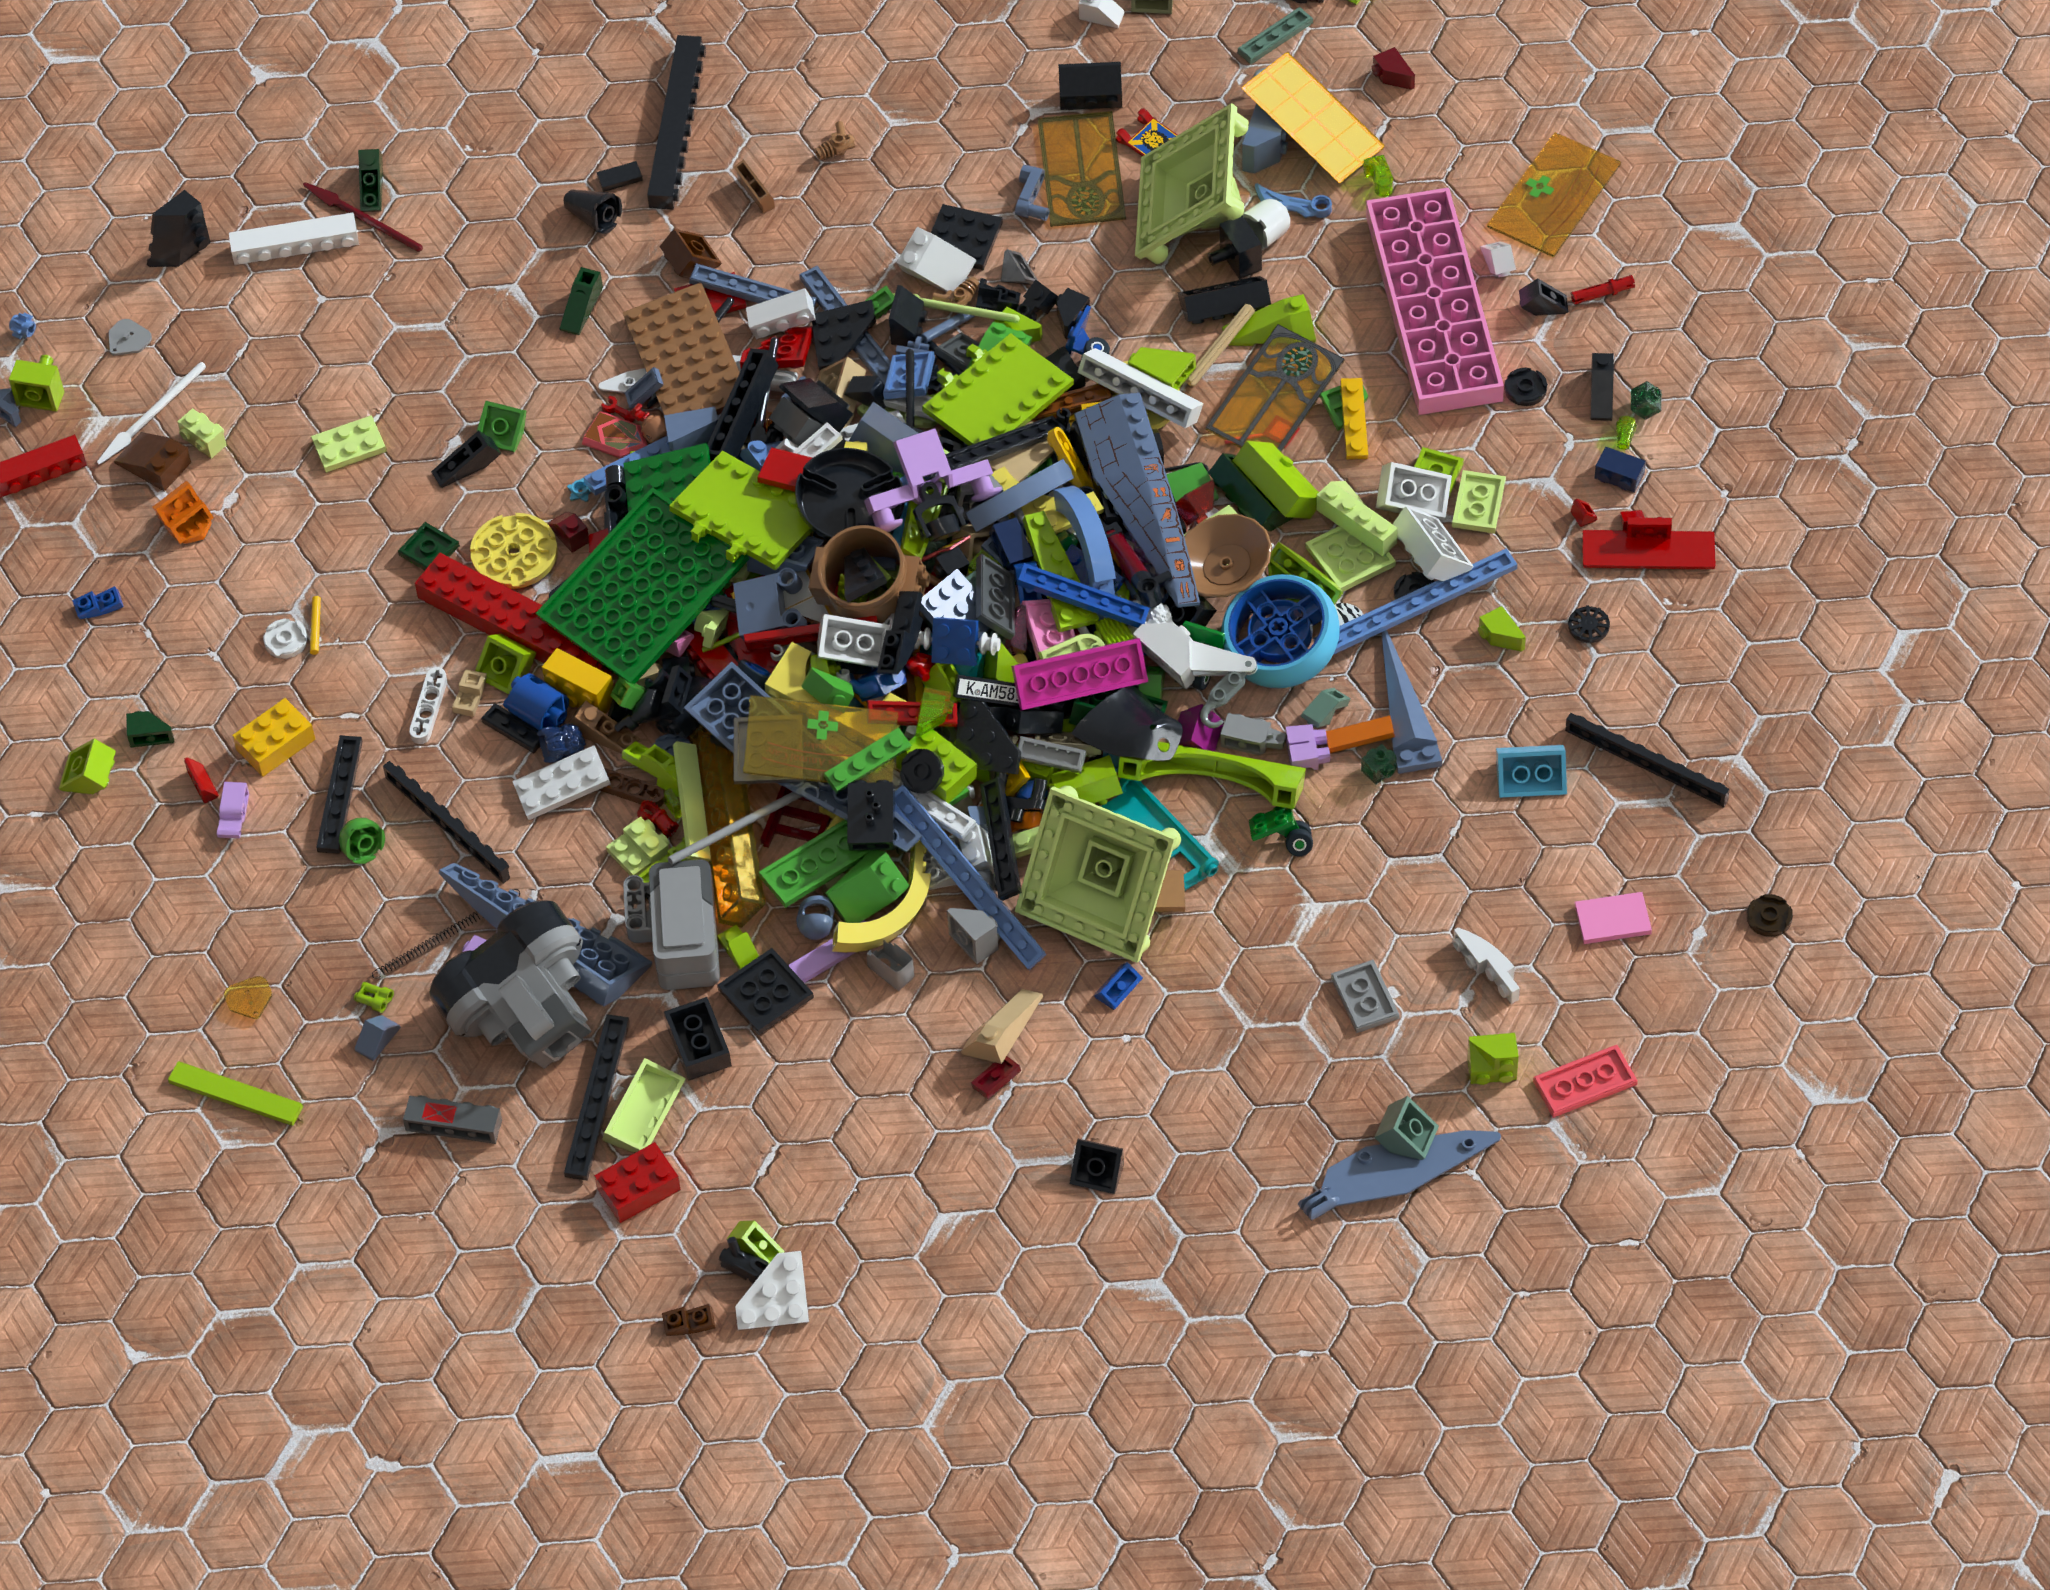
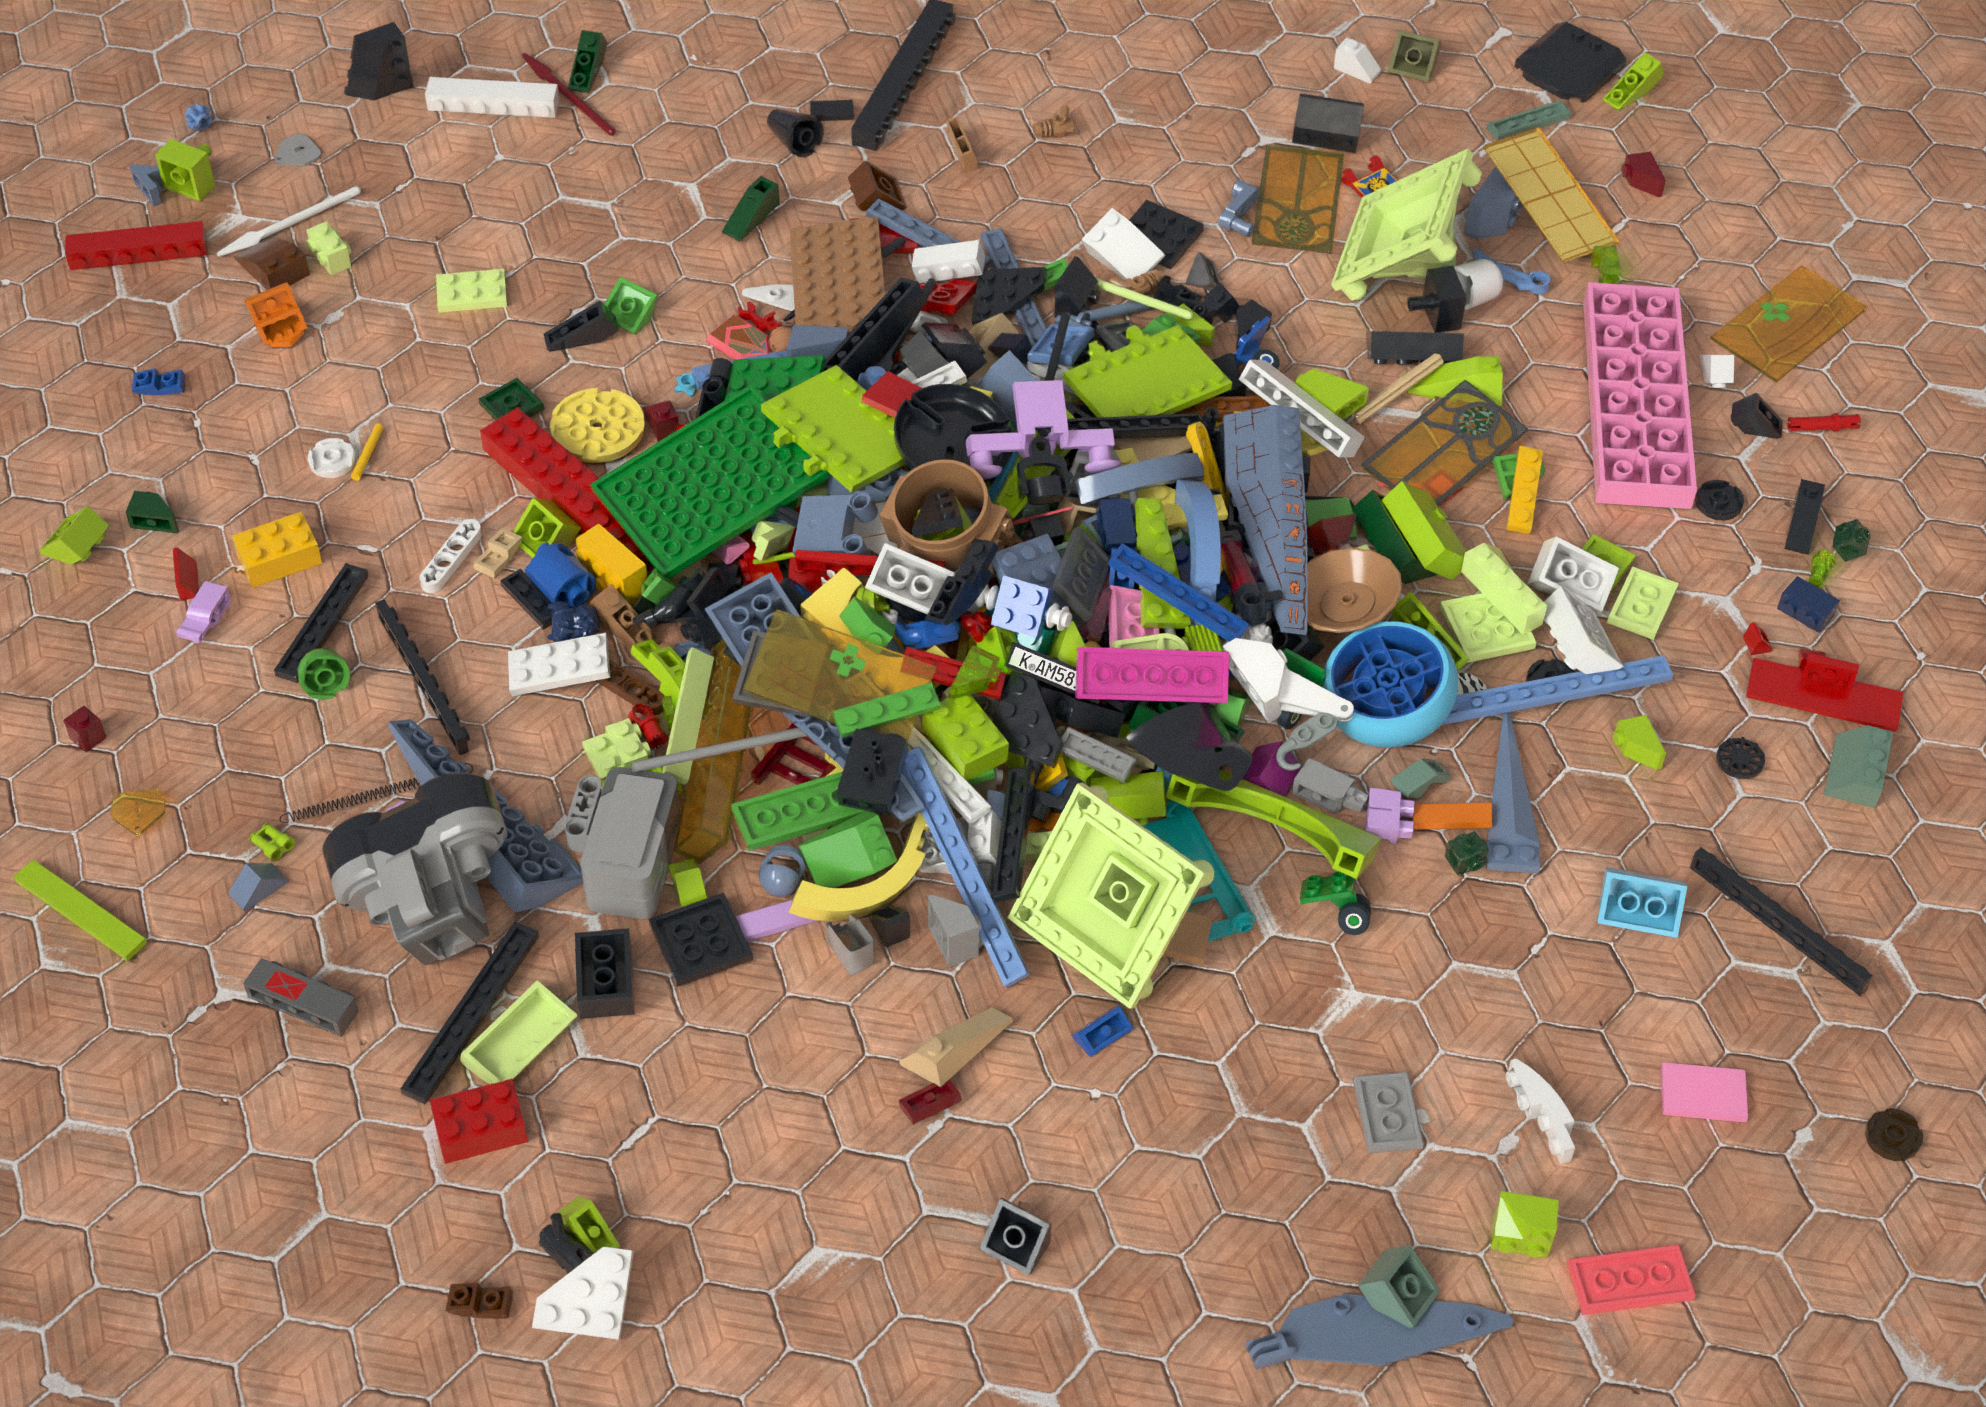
camera: 10 degrees right, 5 degrees down
sand blue tile [625,367,664,409] -> none
black tile [900,749,944,794] -> none
none -> dark red brick [63,705,106,752]
none -> black slope [868,905,910,948]
none -> sand green slope [1824,725,1893,808]

